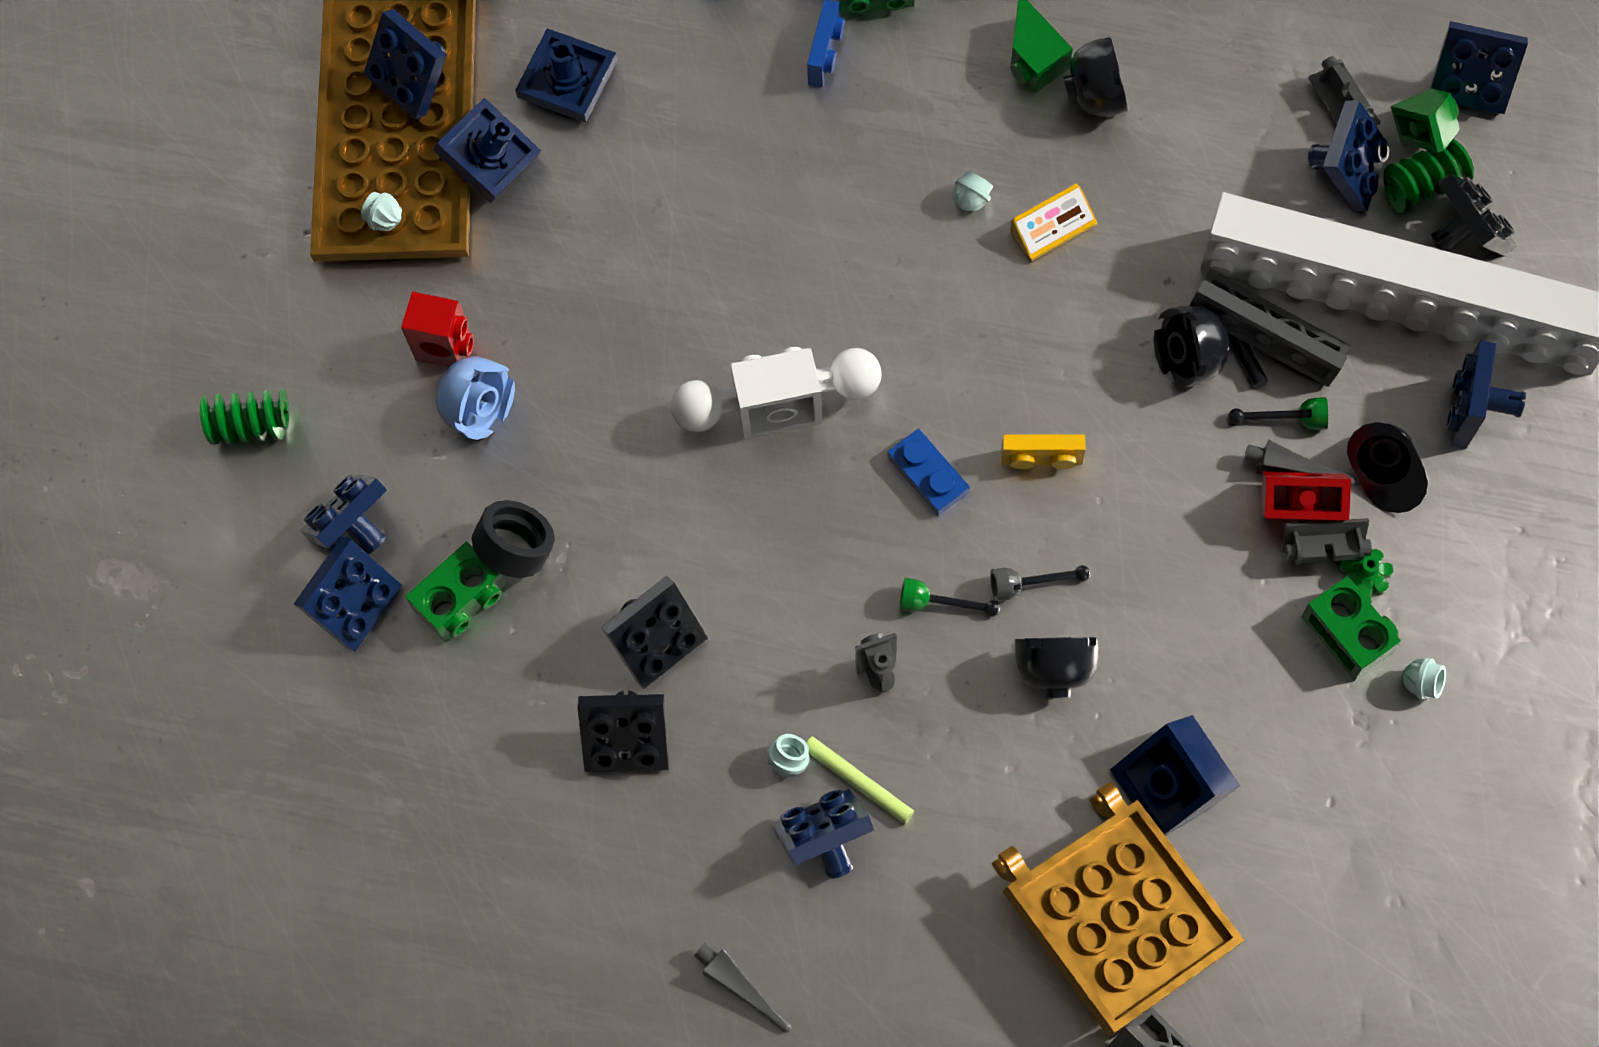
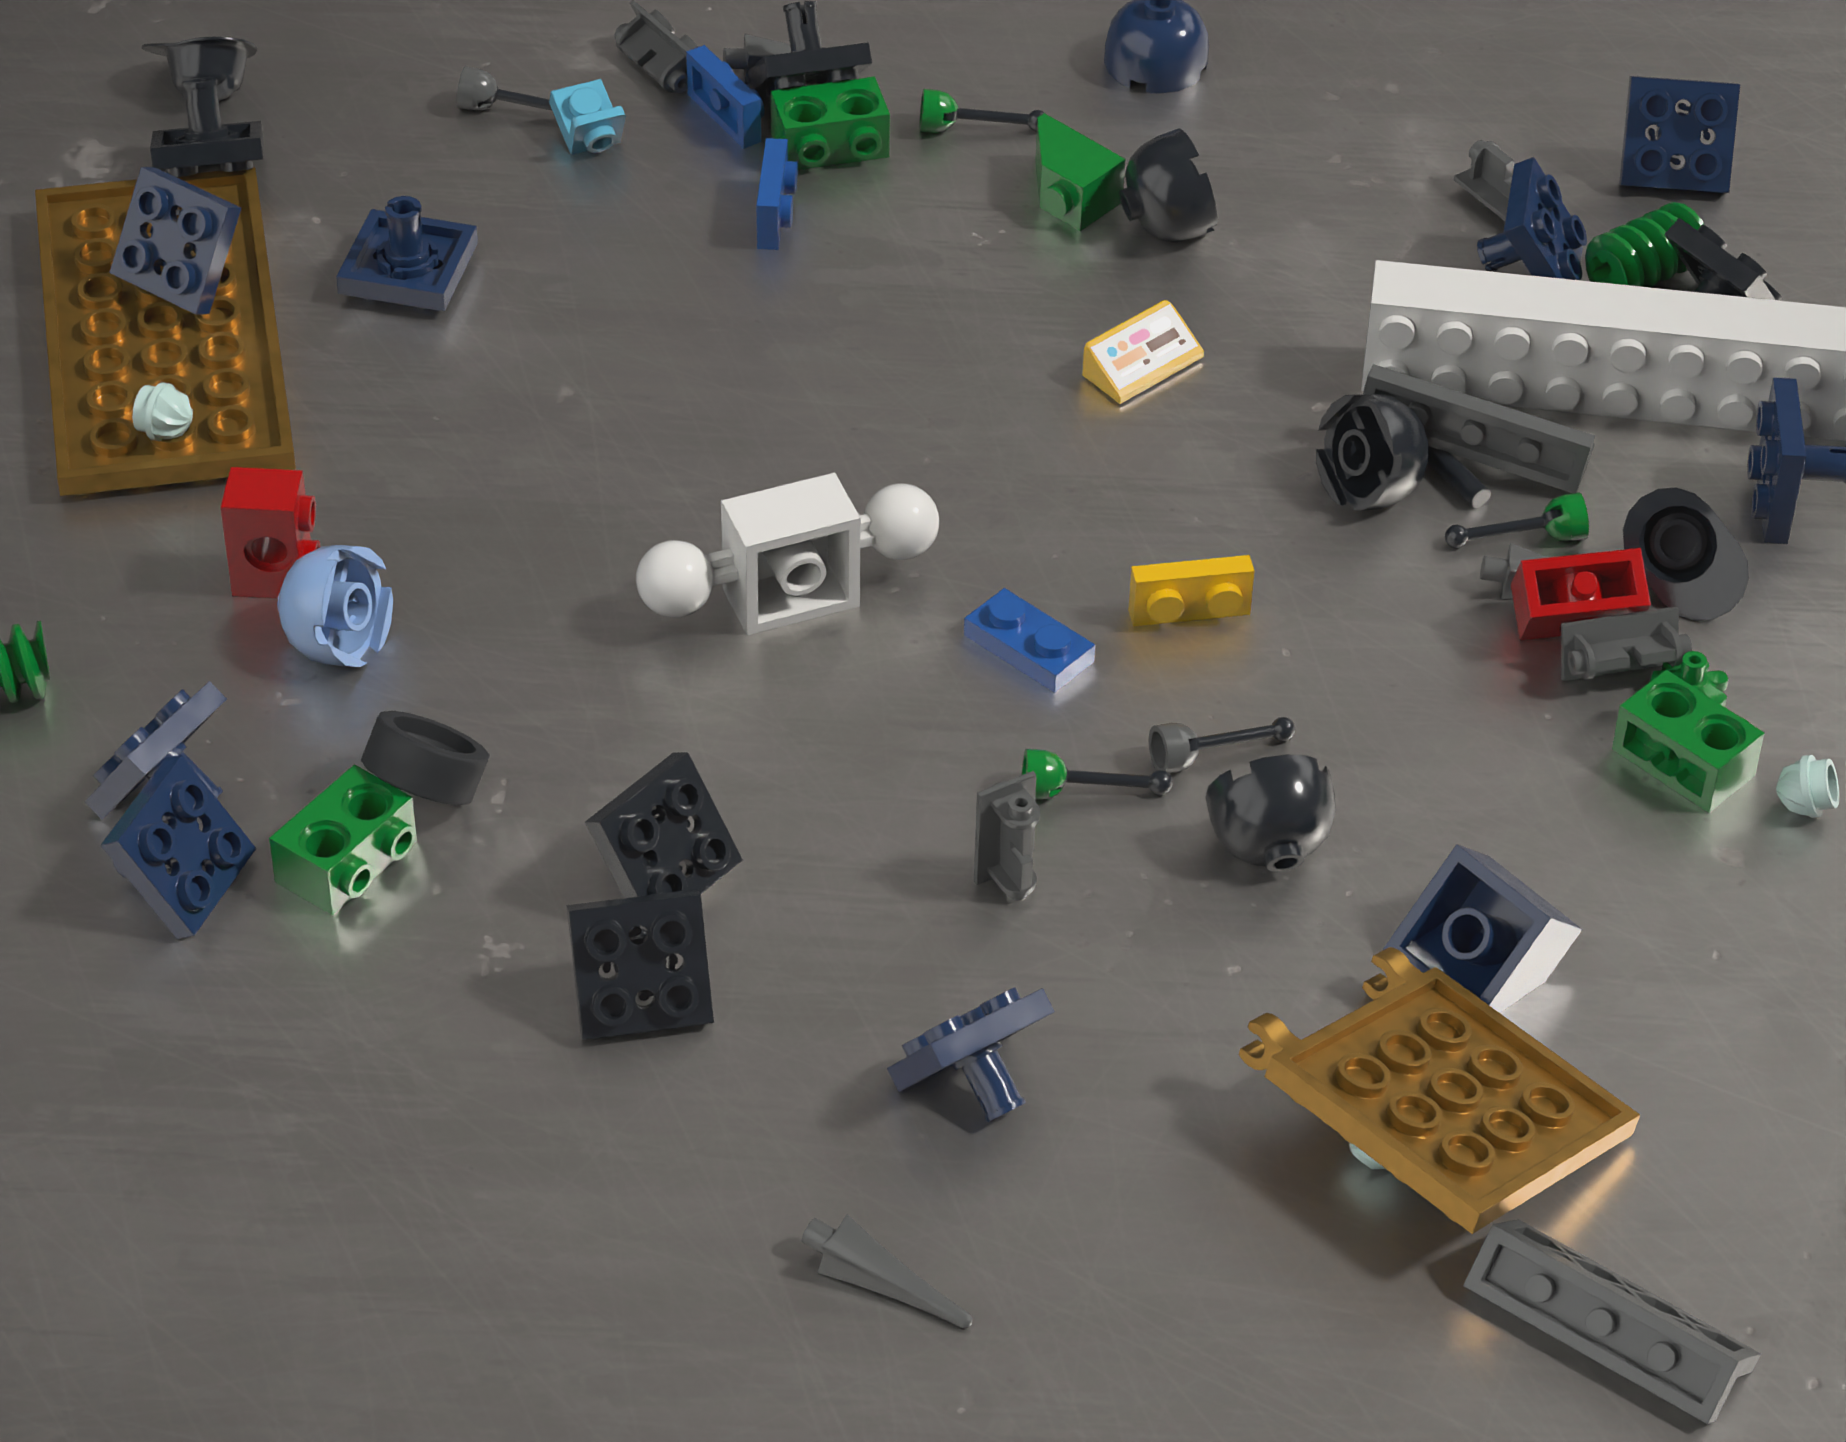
camera: 15 degrees left, 25 degrees down
dark blue plate [433,98,542,203] -> none
light aqua plate [767,734,809,778] -> none
yellowish green bar [806,736,914,825] -> none
light aqua plate [953,171,993,211] -> none
green slope [1390,89,1460,153] -> none

